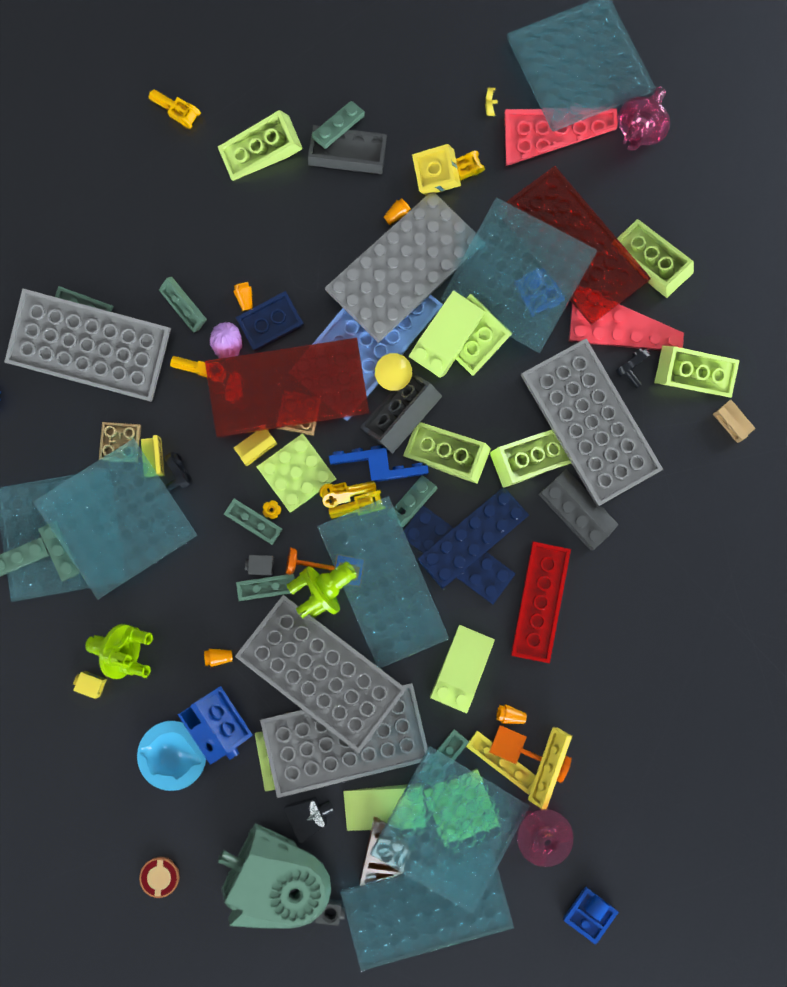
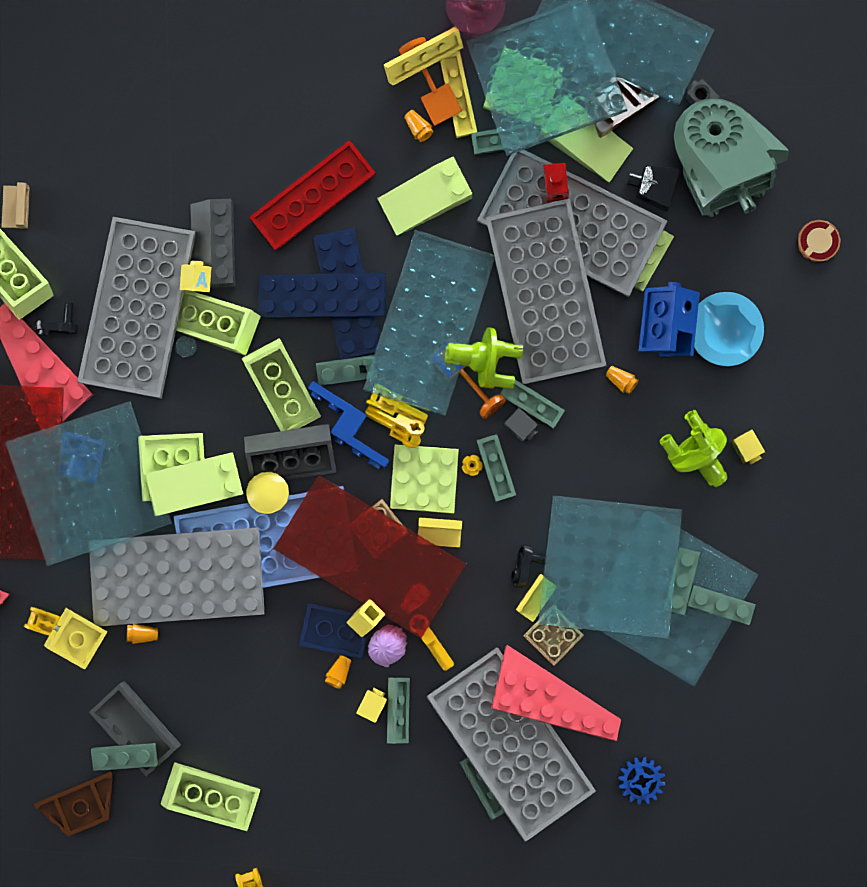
camera: 140 degrees left, 0 degrees up
none -> reddish brown wing [33,771,113,837]
none -> clear light blue plate [175,336,197,357]
none -> light yellow brick [180,261,212,292]
none -> light yellow brick [346,599,385,637]
none -> light yellow brick [356,688,387,723]
none -> coral wing [491,645,621,741]
none -> red torso [543,163,569,203]

